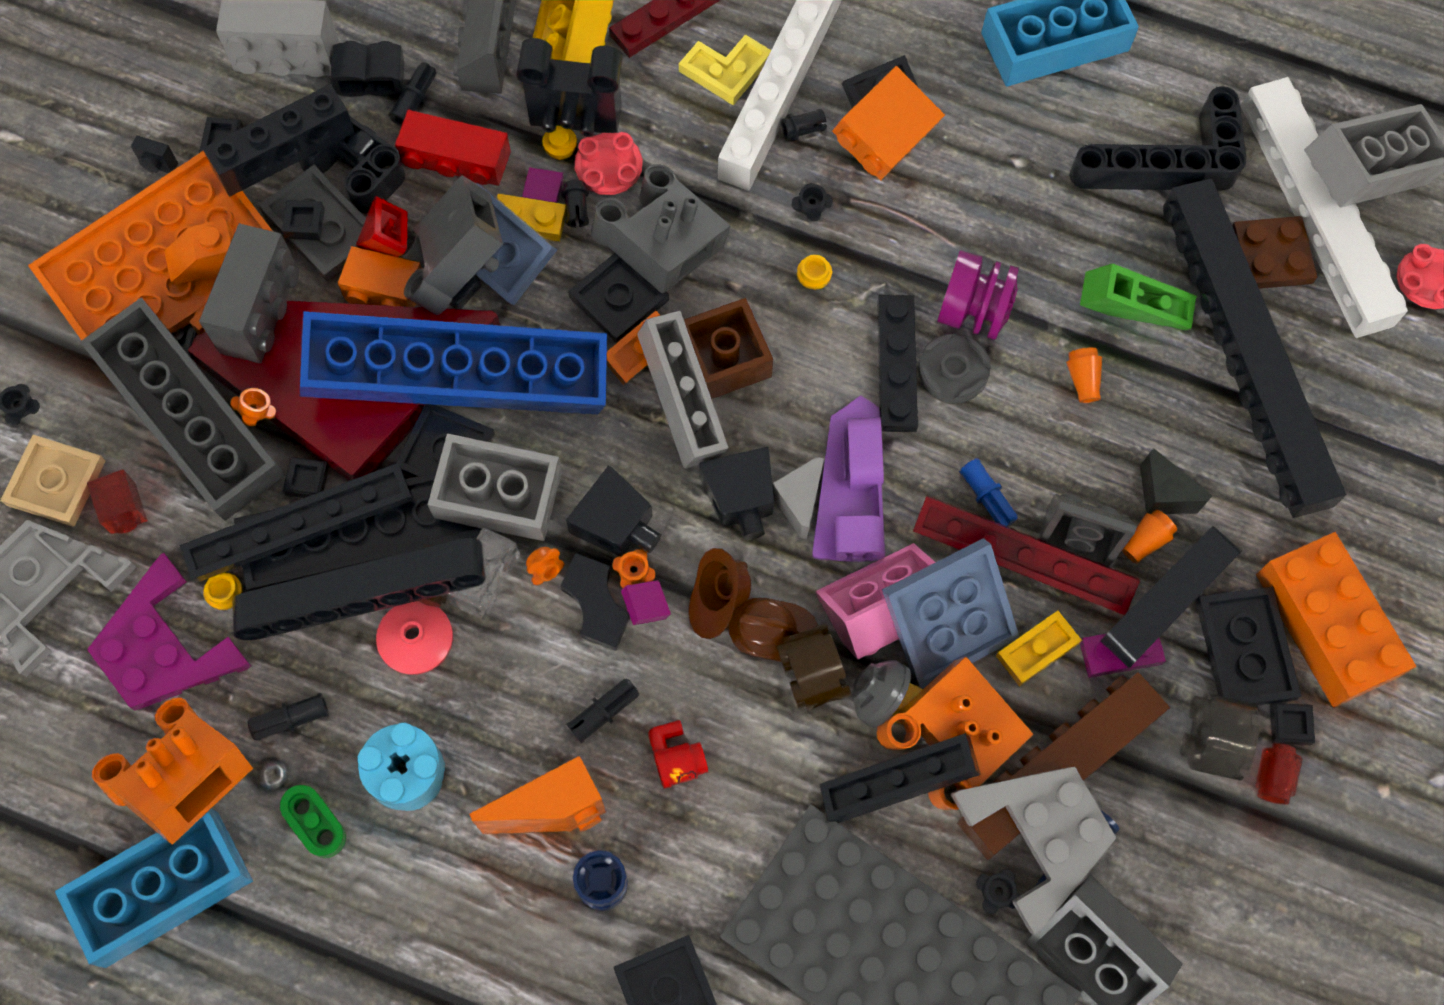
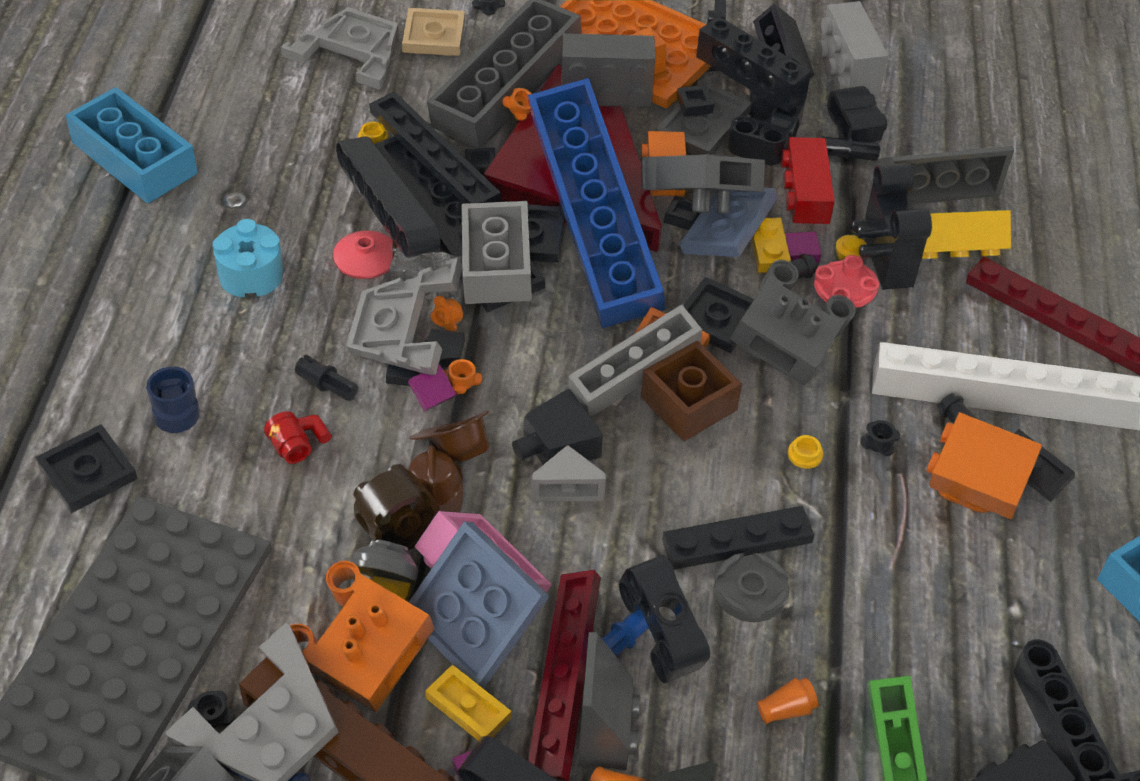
camera: 75 degrees right, 20 degrees down
clear red brick [87,469,147,534] -> none
magenta wing [87,553,251,711] -> none
orange piece [92,698,253,845] -> none
black axle [248,693,329,741] -> none
green plate [280,785,346,858] -> none
red slope [355,196,408,257] -> none
orange slope [469,756,606,834] -> none
black torso [566,465,662,556] -> none
light yellow plate [679,35,771,105] -> none
medium lavender panel [812,395,885,562] -> none
black plate [820,733,981,823] -> none
magenta wheel [937,250,1019,340] -> none
none -> light grey wing [346,258,462,375]
none -> black beam [618,555,710,684]
none -> black brick [753,3,814,78]

